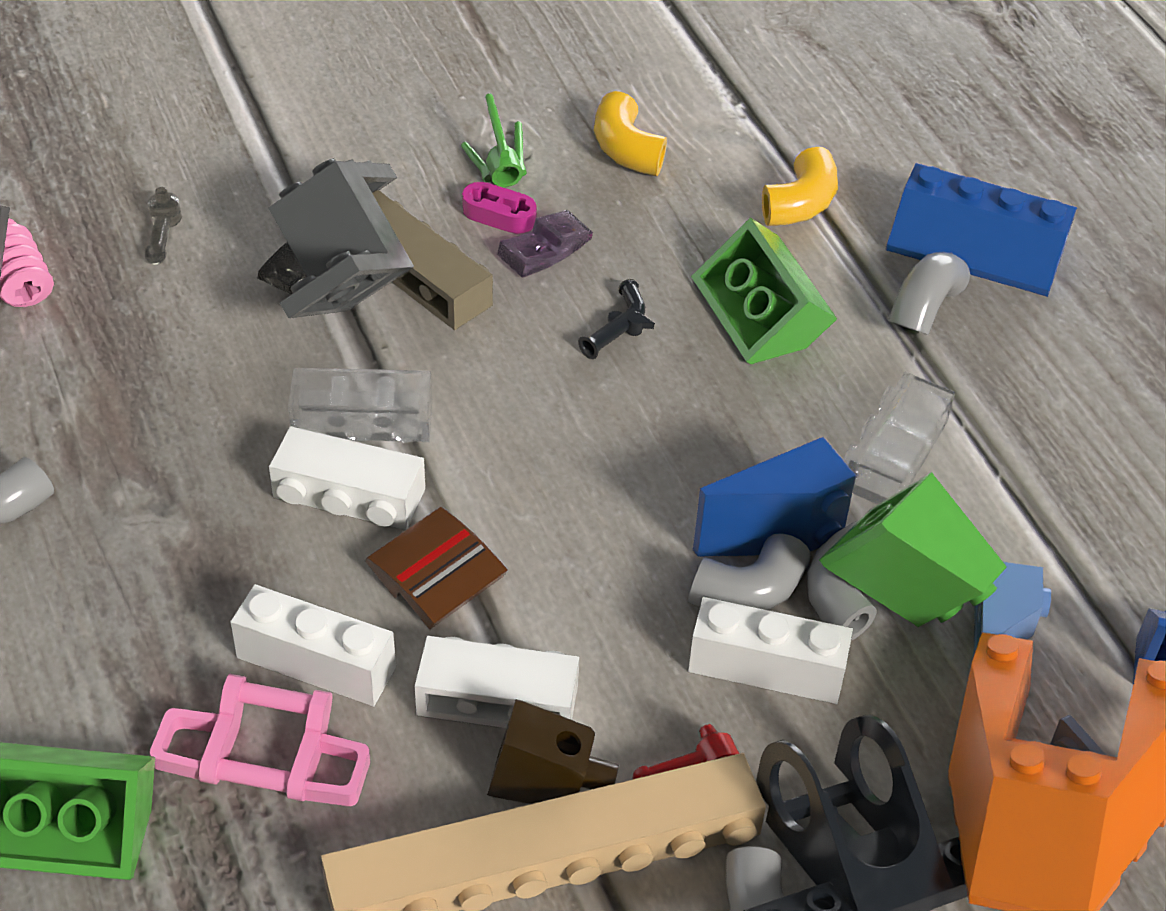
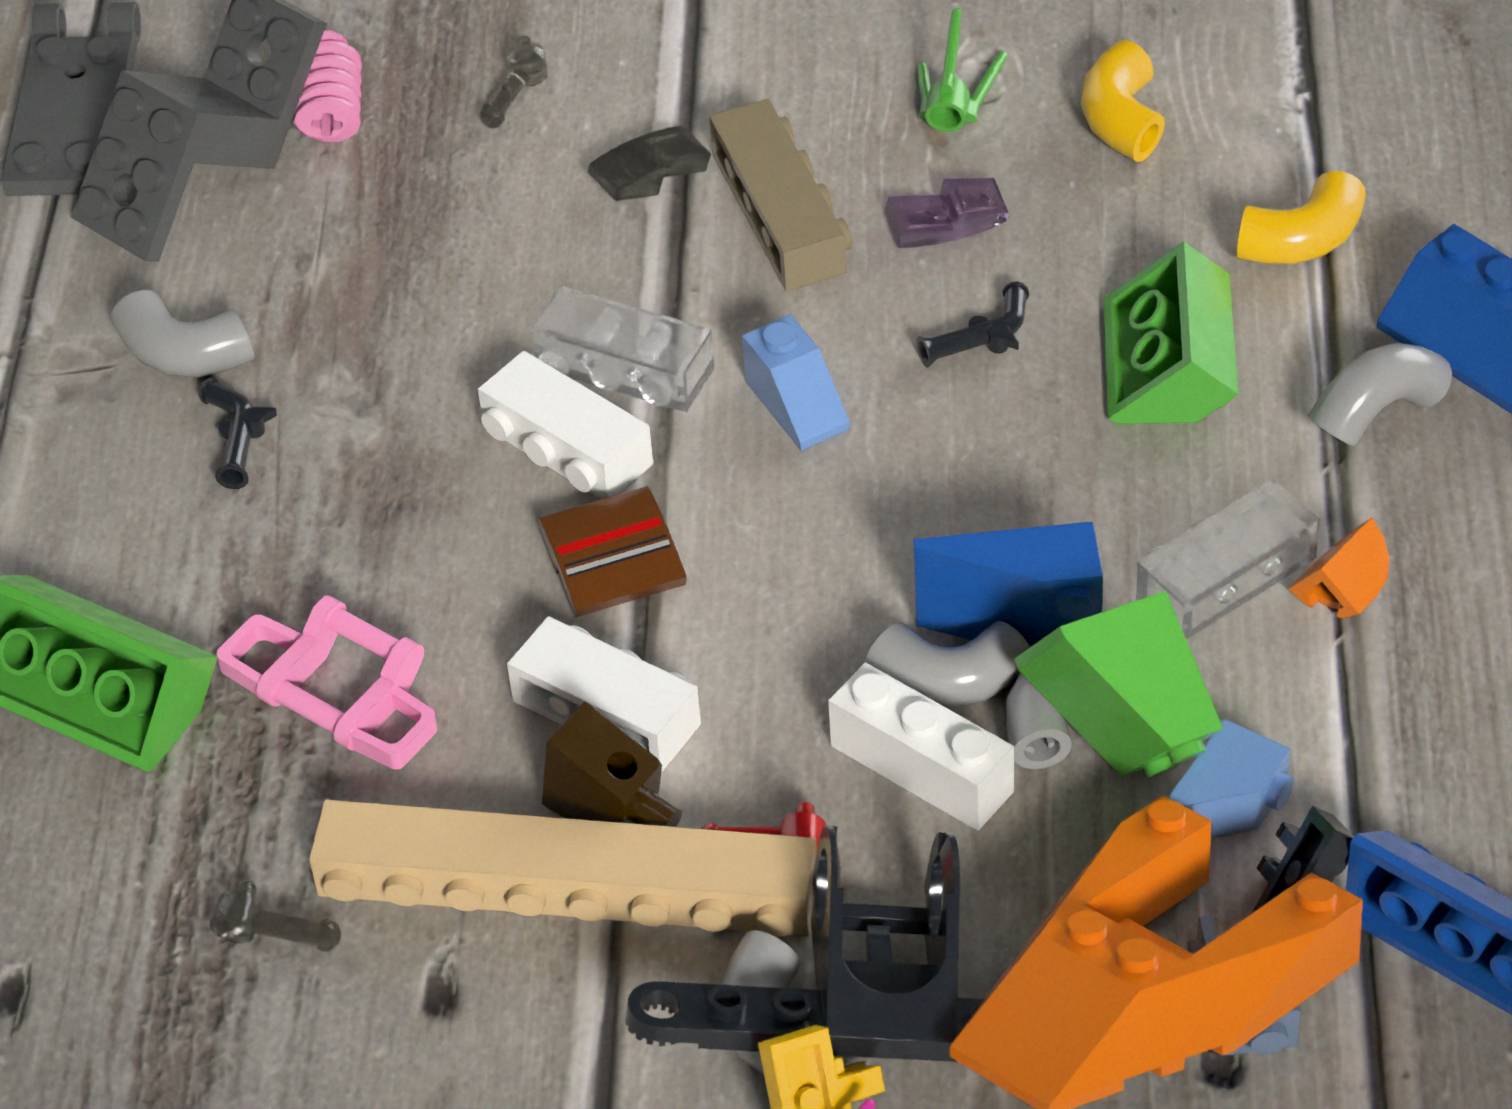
camera: 30 degrees right, 0 degrees up
white brick [231,584,396,707] -> none
dark grey bracket [268,158,414,319] -> none
dark pink beam [462,182,537,234] -> none
none -> black piece [198,378,277,489]
none -> medium blue slope [742,314,850,451]
none -> black hinge [1251,805,1354,914]
none -> orange brick [1288,517,1390,618]

